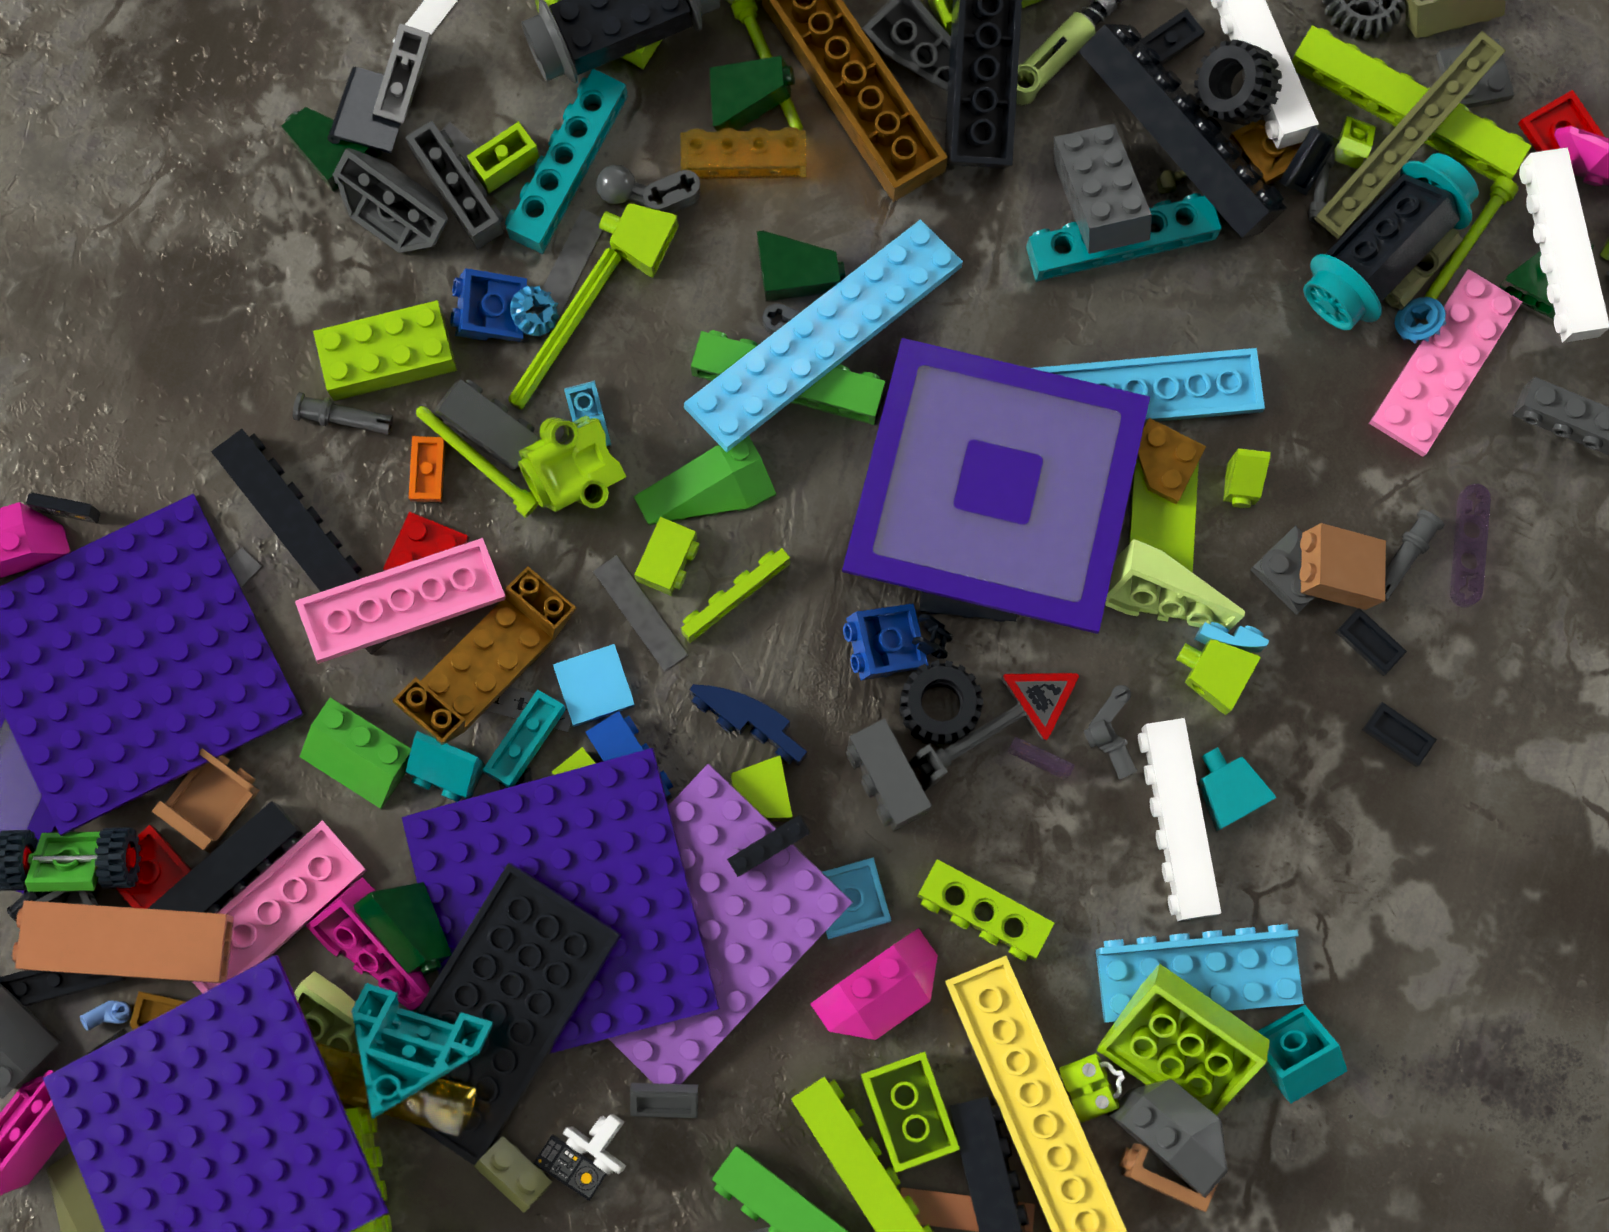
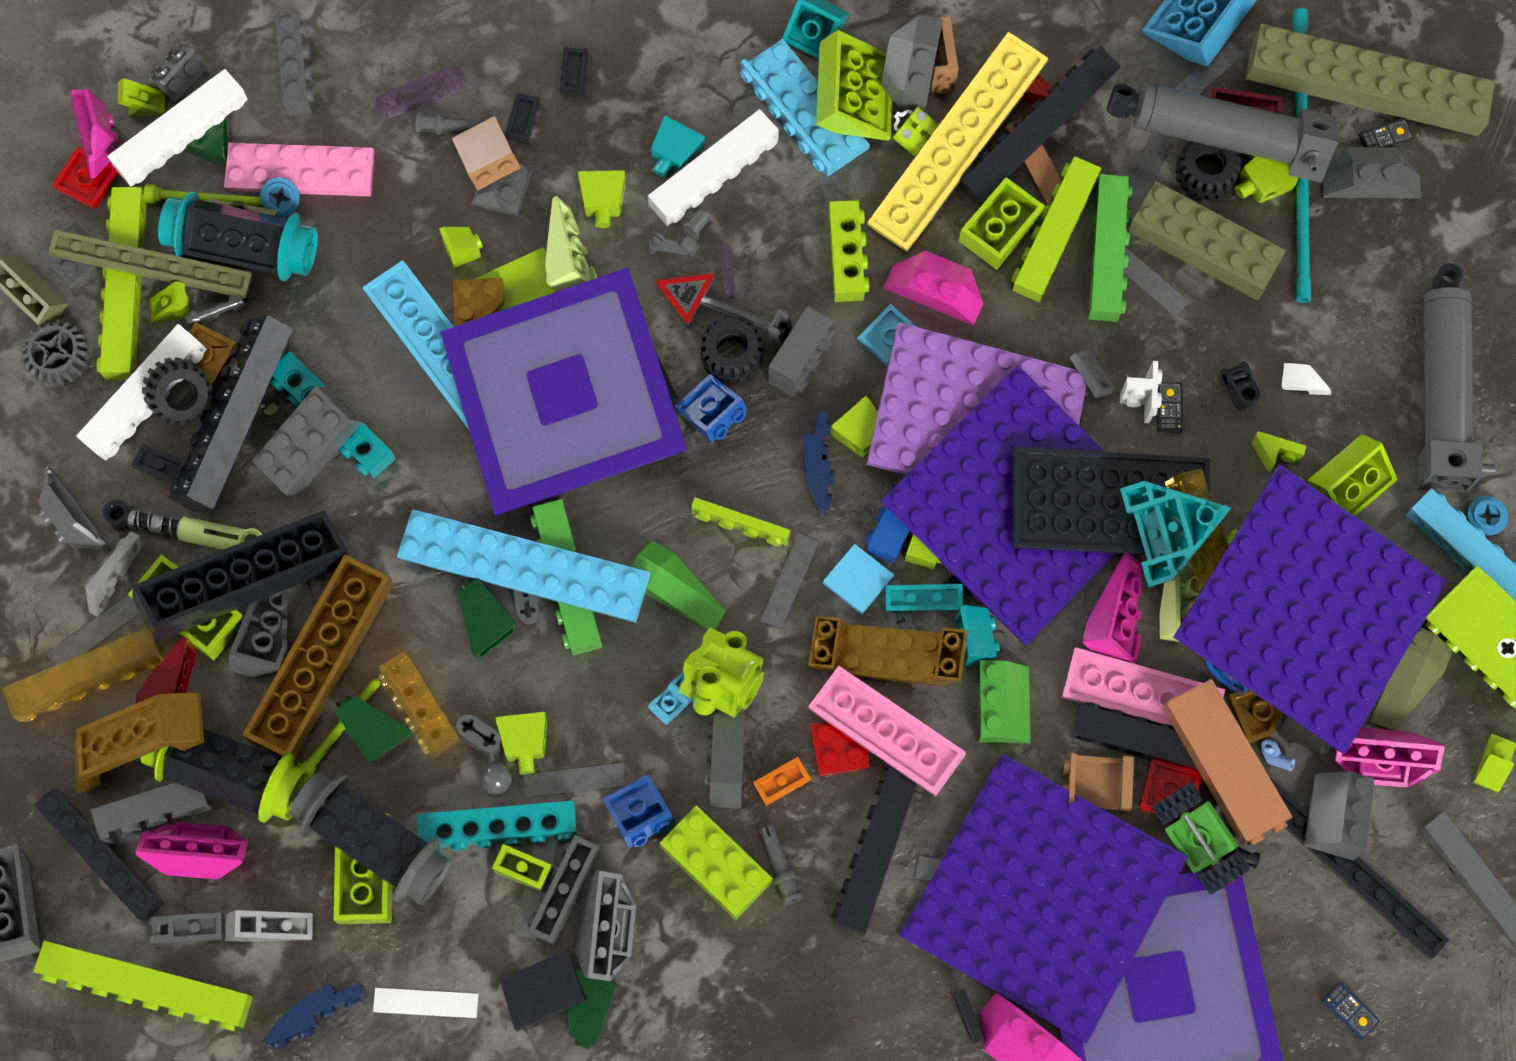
camera: 120 degrees left, 5 degrees down
dark green slope [353,882,452,975] -> none
light grey slope [373,23,432,124] -> none
lime piece [416,406,539,518] -> none
olive bracket [474,1136,552,1213] -> none
lime axle [508,248,621,409] -> none
dark azure gear [510,286,560,336] -> none
lime brick [634,517,700,596] -> none
black piece [727,815,811,877] -> none
black piece [912,614,953,659] -> none
medium azure slope [1195,622,1270,653] -> none
black tile [1279,127,1339,195] -> none

